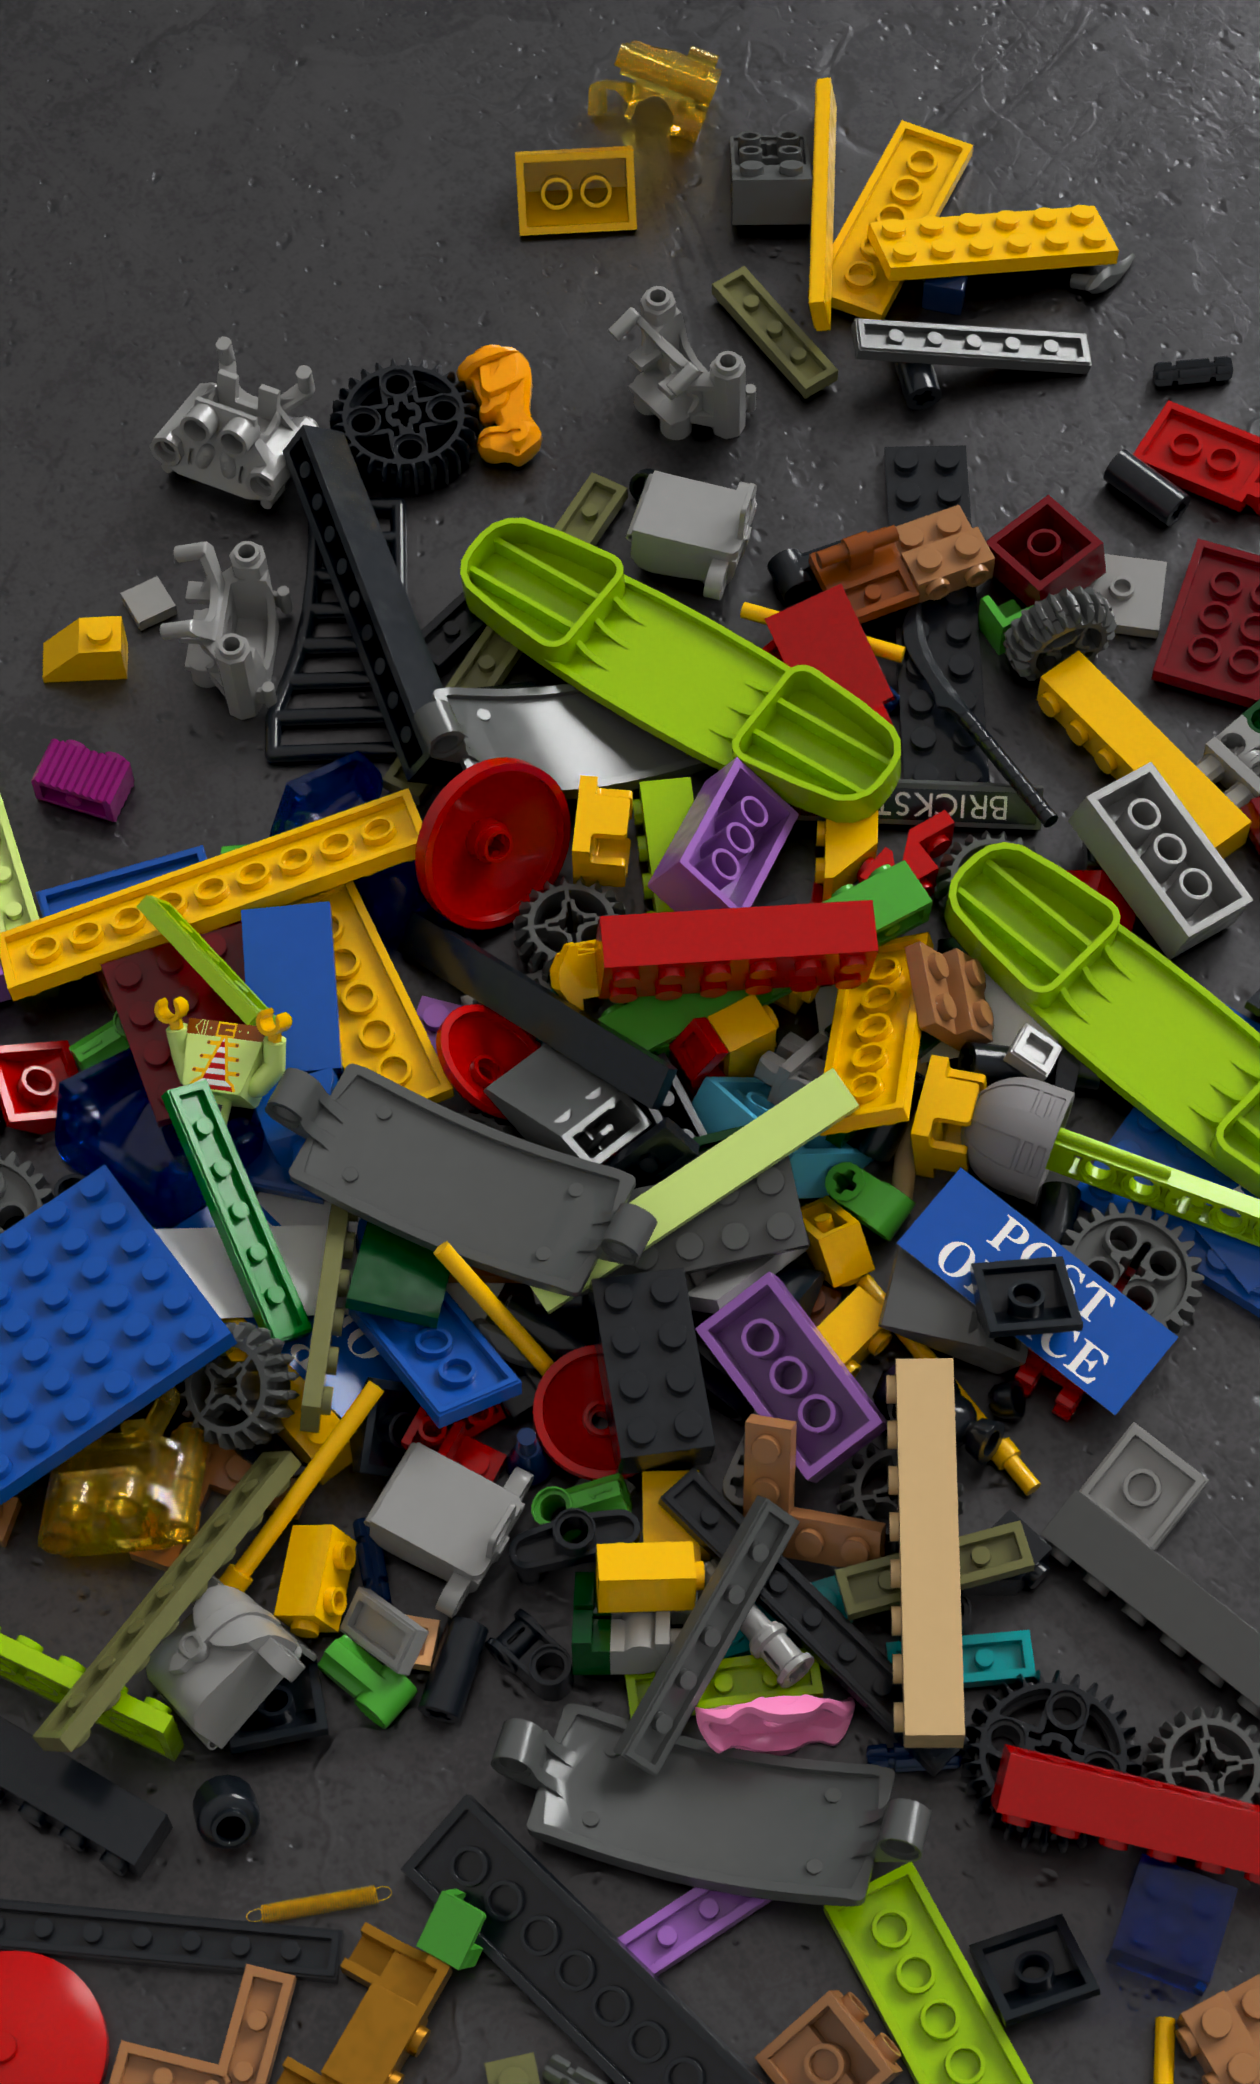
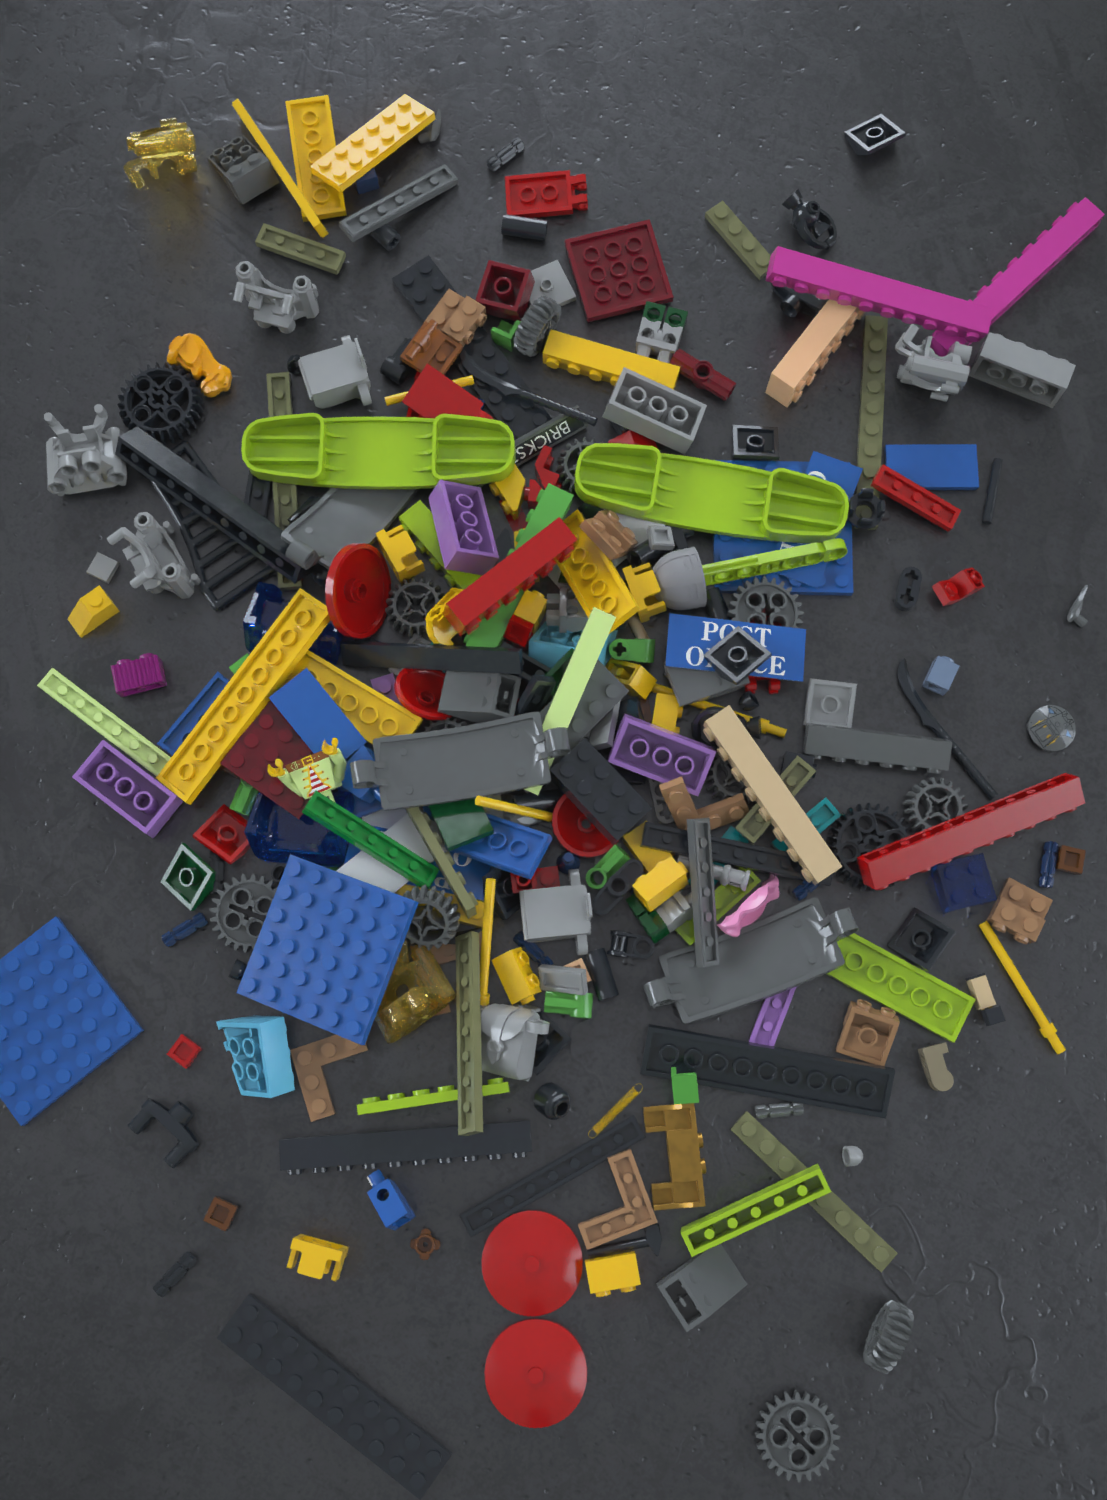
camera: 35 degrees left, 15 degrees up
lime tile [137,895,276,1026] -> none
yellow slope [515,146,637,236] -> none

